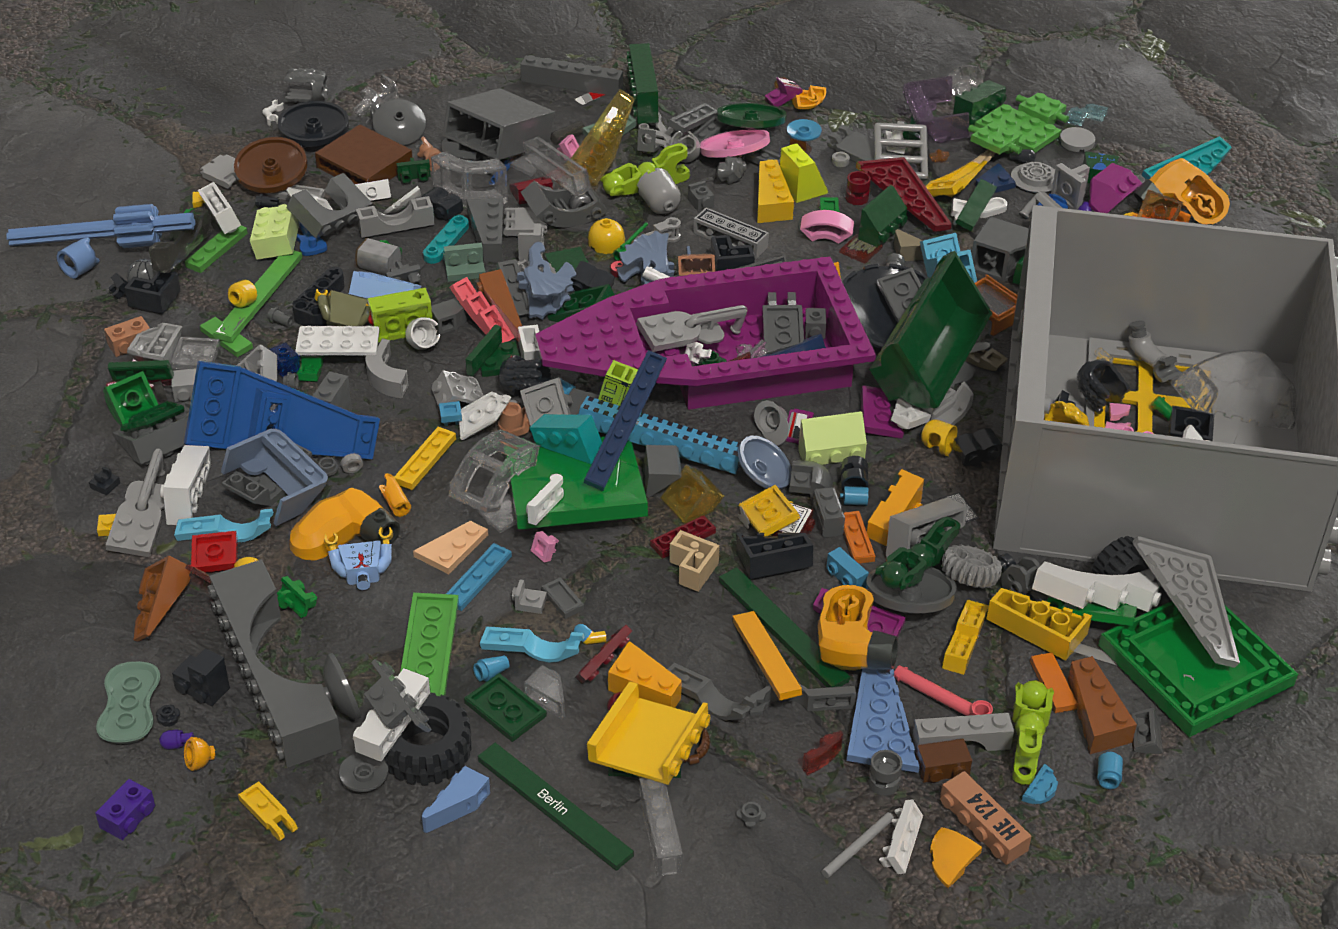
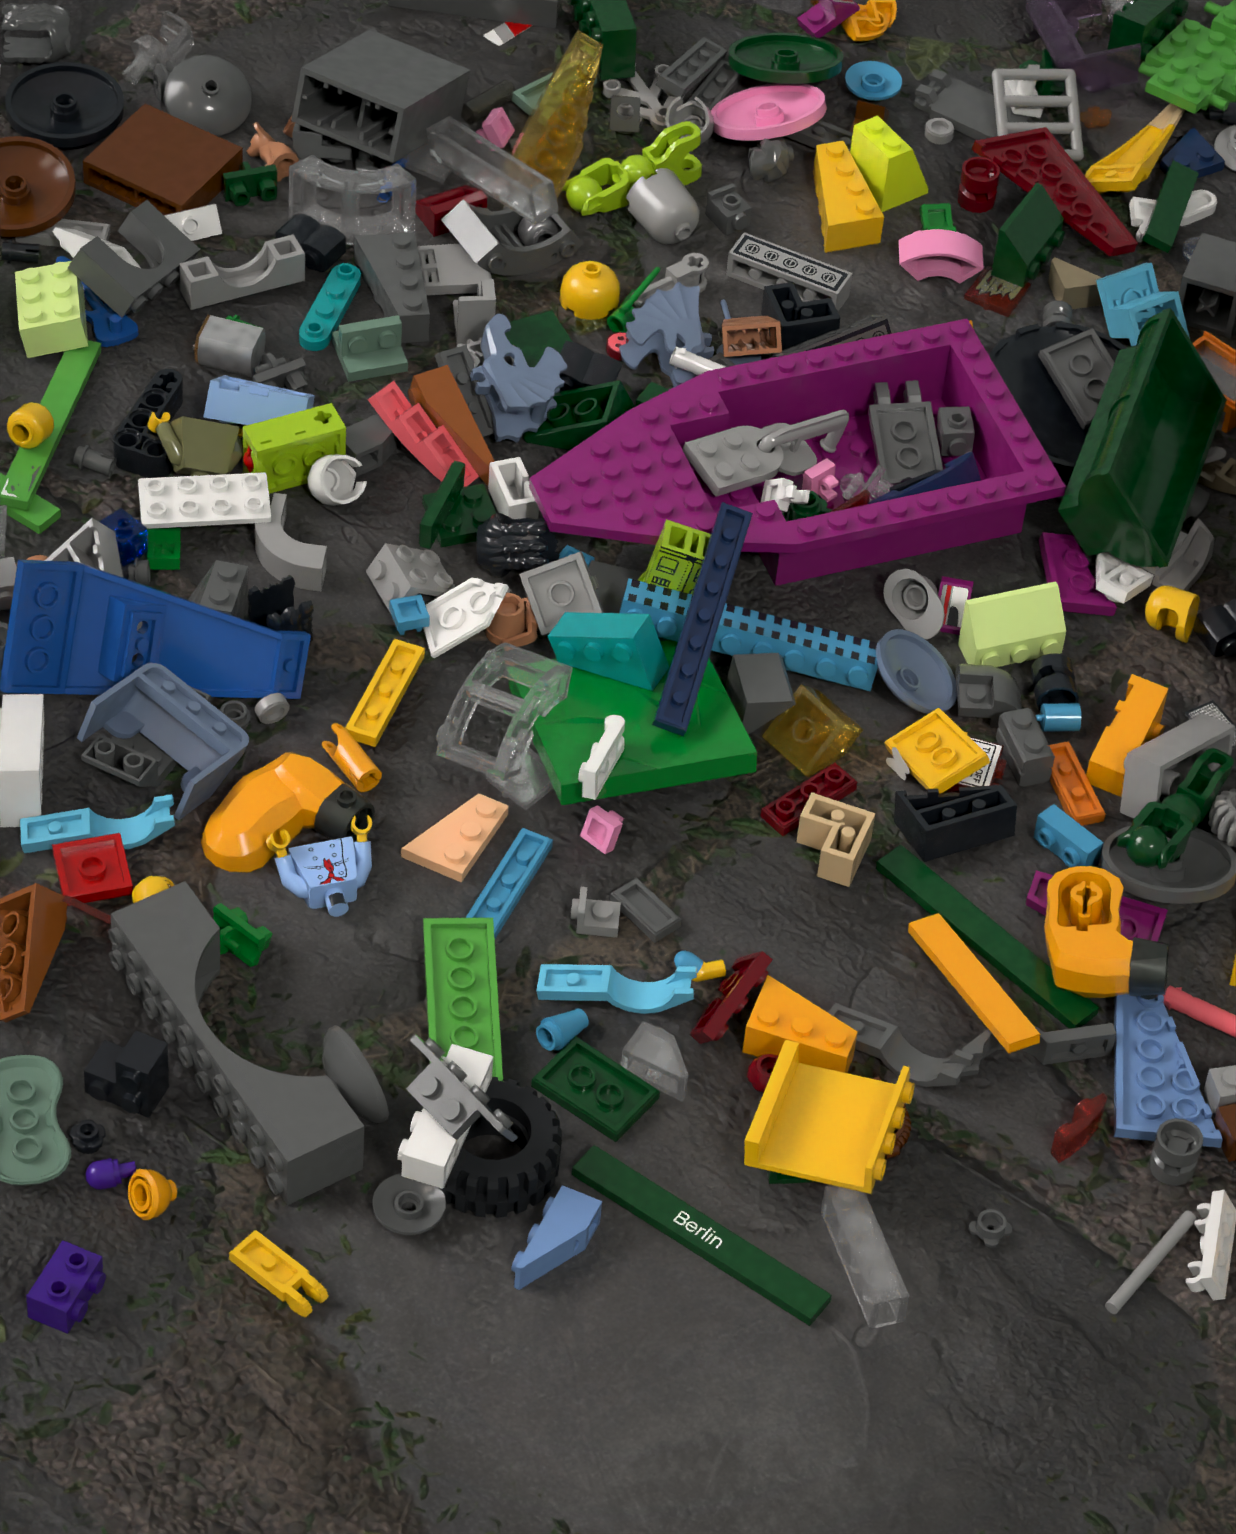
camera: 10 degrees left, 5 degrees up
white brick [382,186,421,215] -> none
none -> black piece [247,575,314,643]
none -> bright pink tile [802,458,839,502]

